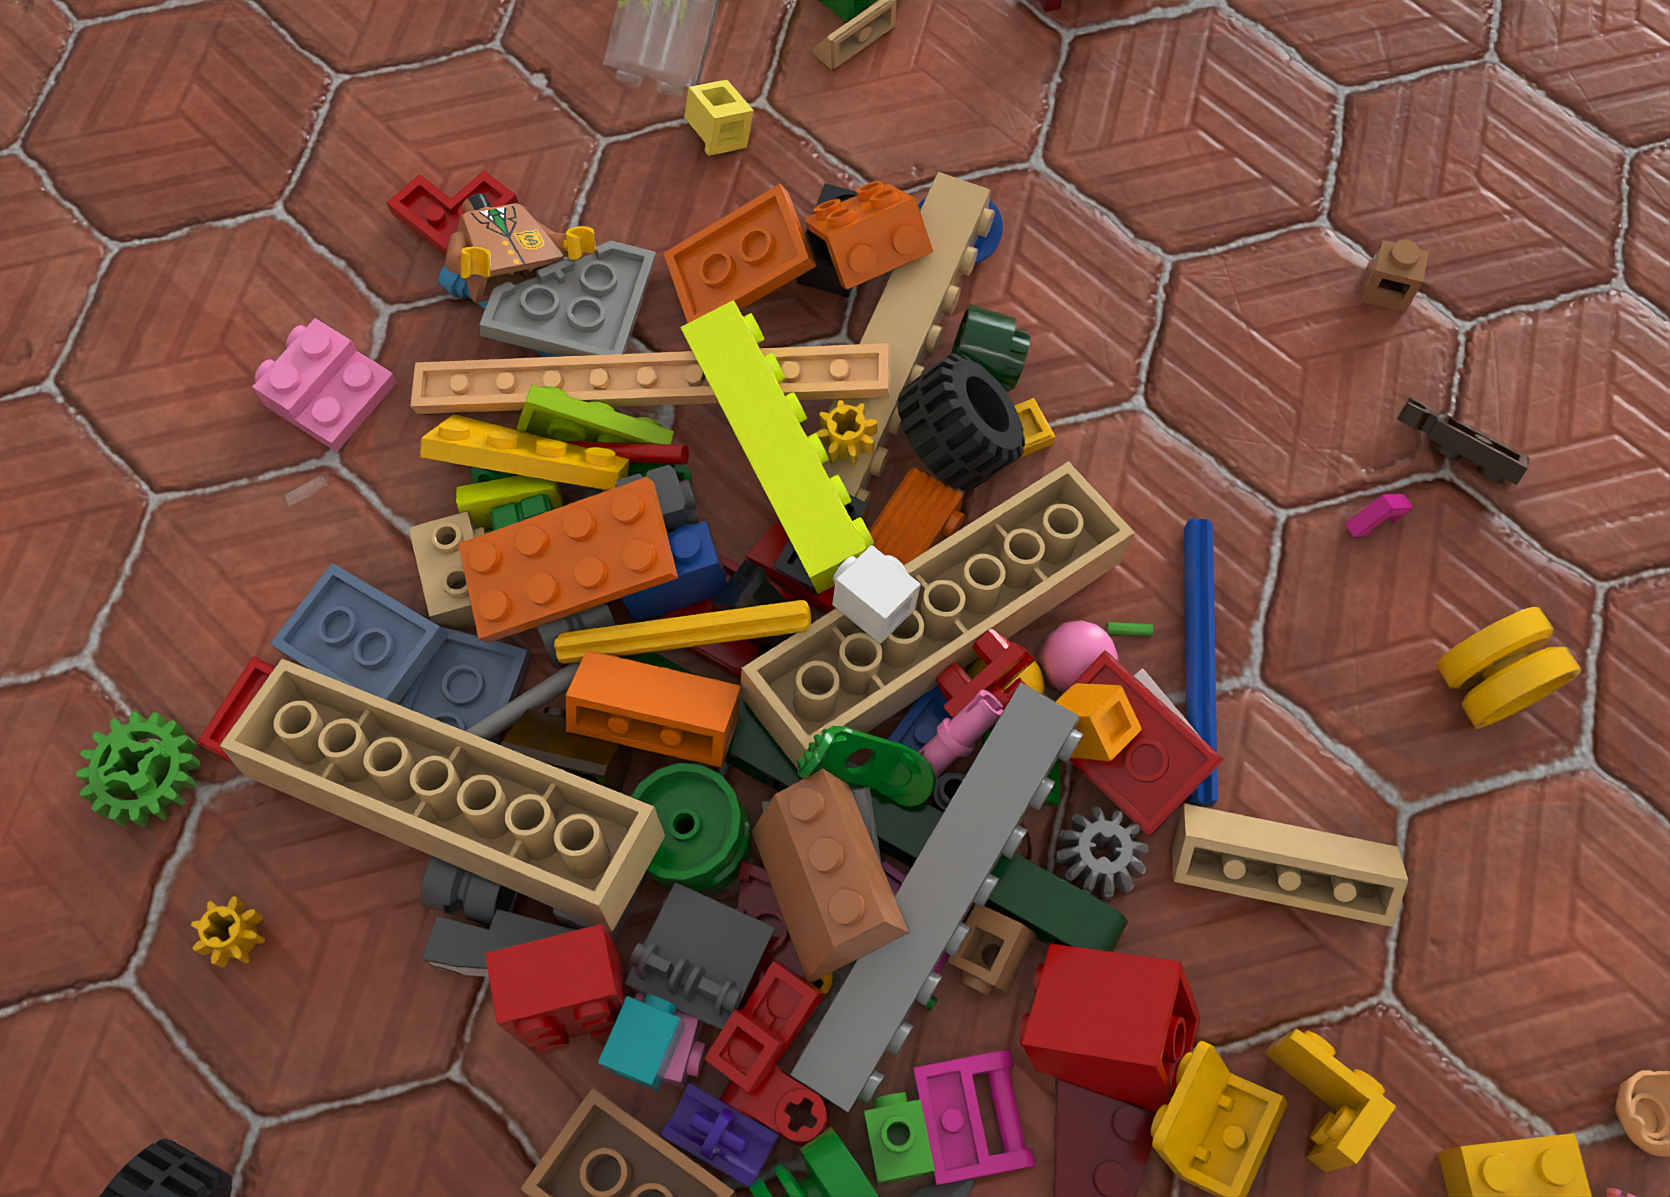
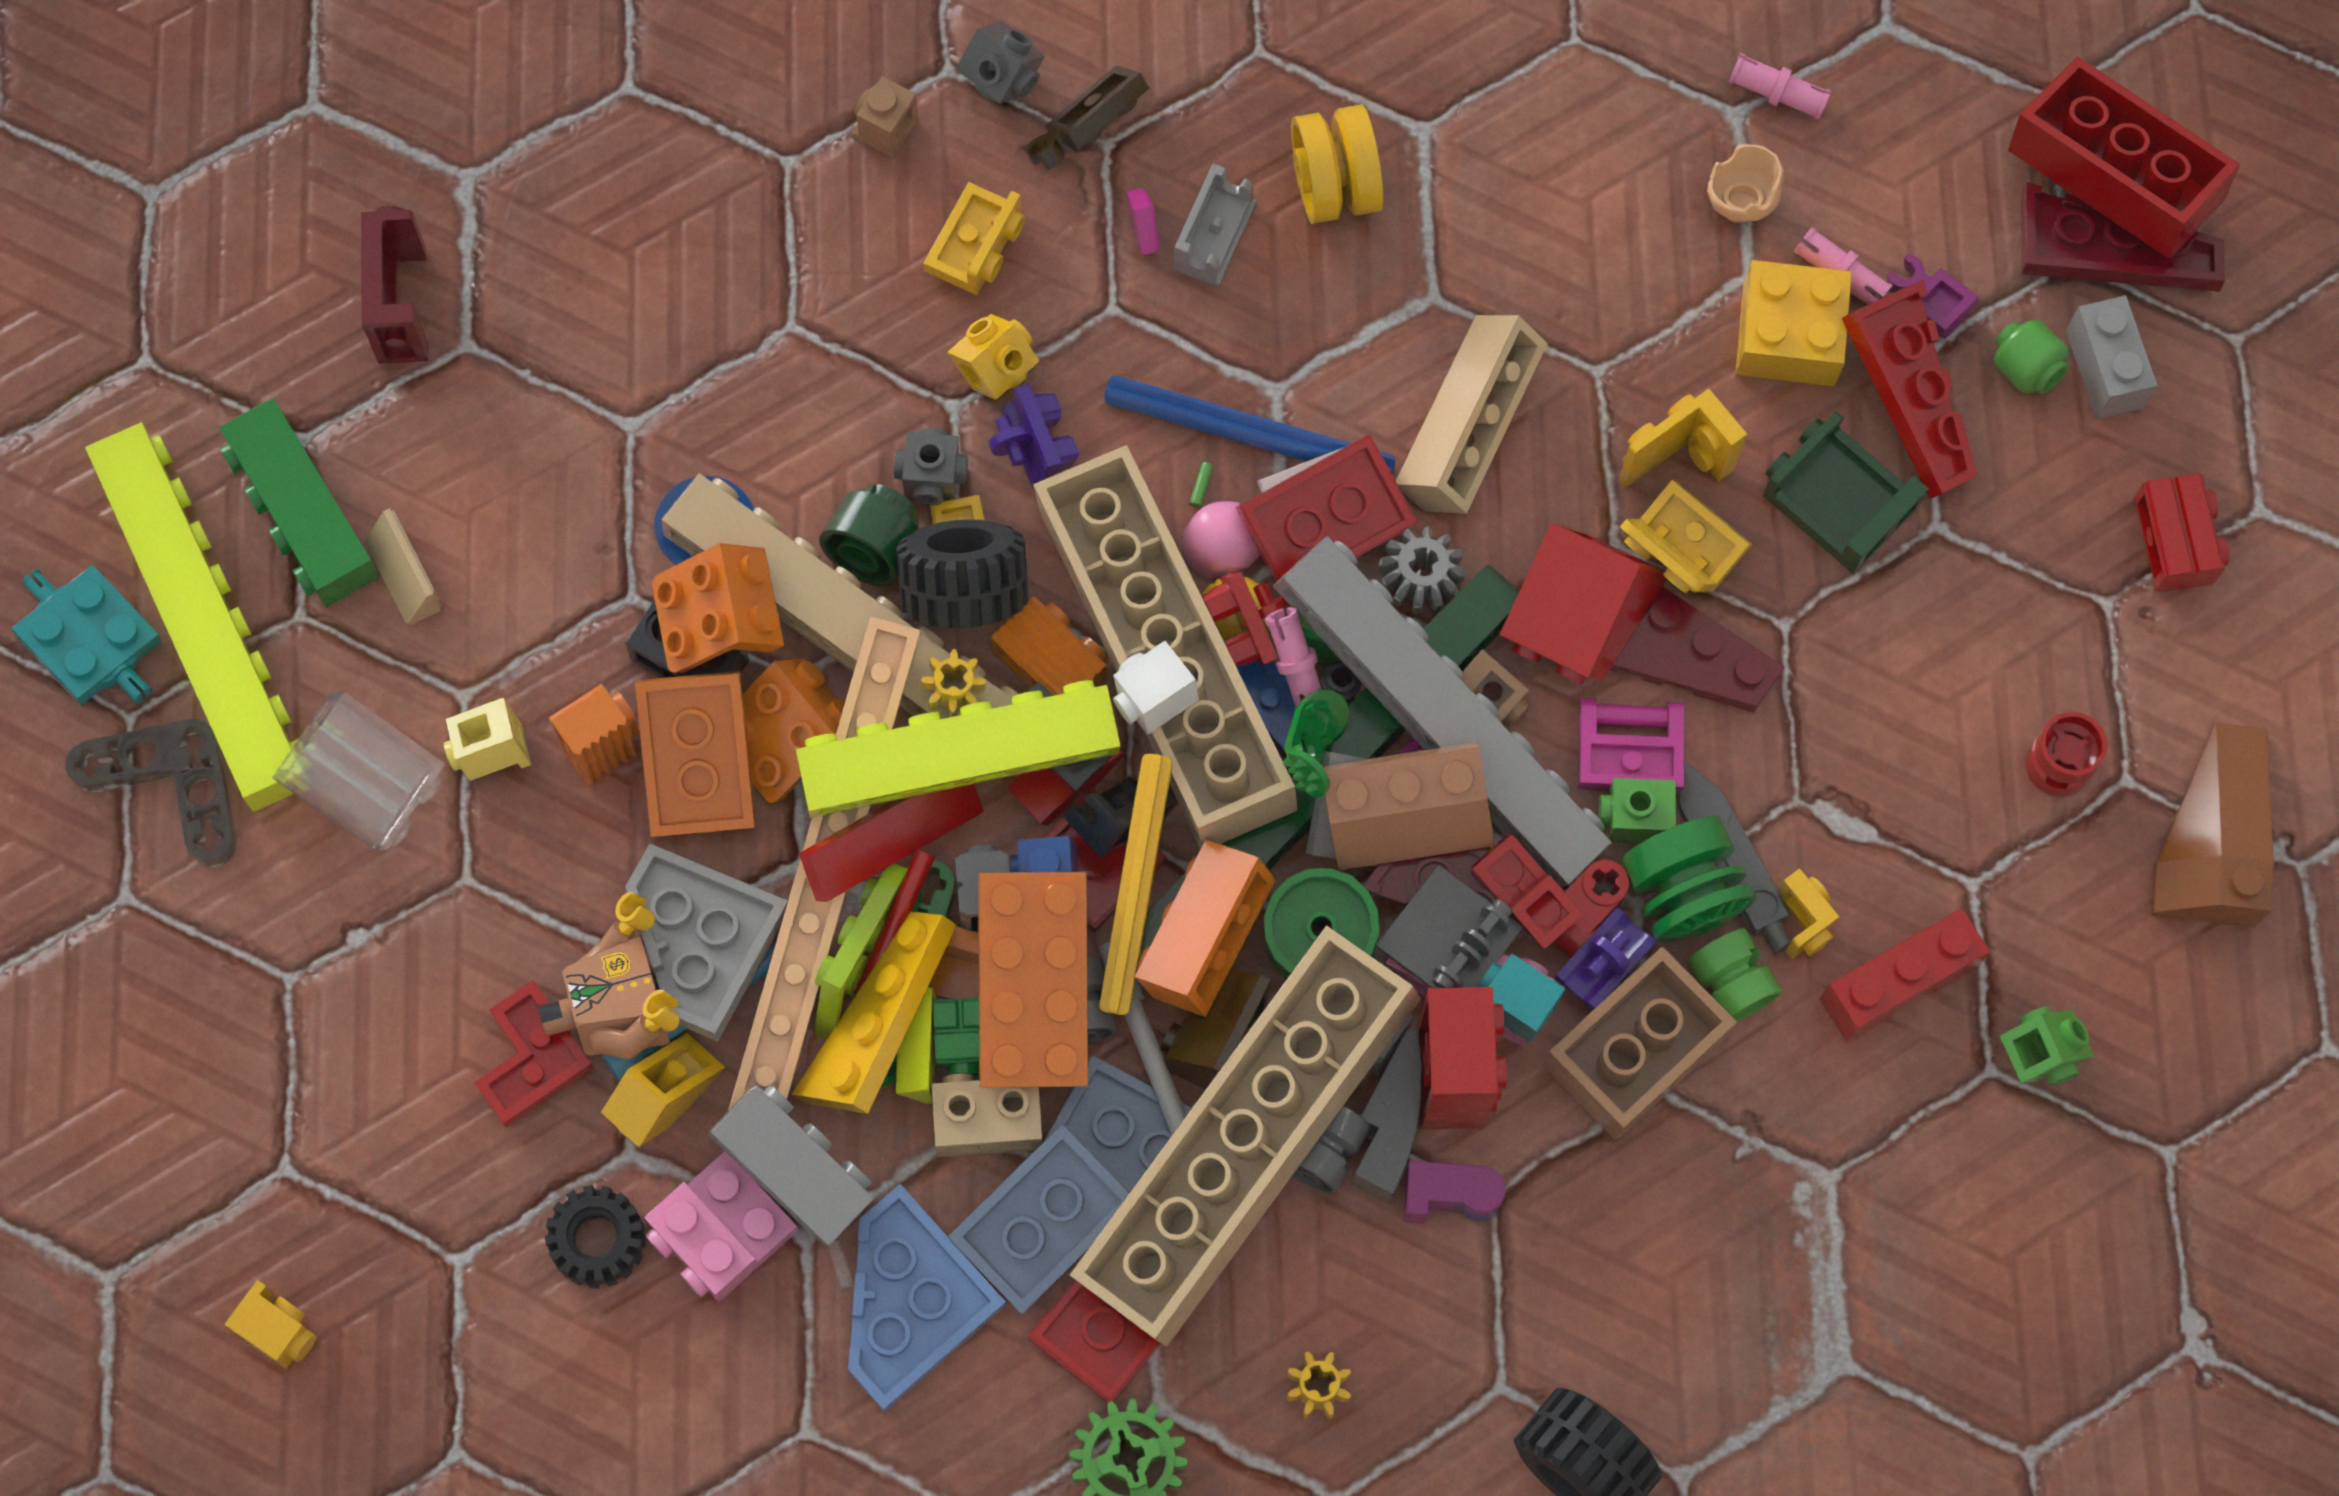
camera: 80 degrees left, 5 degrees up
light orange panel [1056,683,1142,761] -> none
none -> yellow brick [224,1280,317,1369]
none -> black tyre [545,1185,646,1289]
none -> orange brick [549,684,640,785]
none -> yellow slope [601,1033,725,1147]
none -> light grey brick [707,1085,874,1246]
none -> orange bracket [743,658,845,803]
none -> red tile [799,784,984,902]
none -> medium blue plate [848,1184,1006,1413]
none -> dark grey brick [894,428,968,505]
none -> yellow bracket [923,182,1026,295]
none -> yellow brick [947,314,1039,400]
none -> dark grey brick [955,21,1045,103]
none -> dark purple hips [989,384,1079,489]
none -> light grey hinge [1174,163,1257,287]
none -> magenta leg [1403,1161,1506,1224]

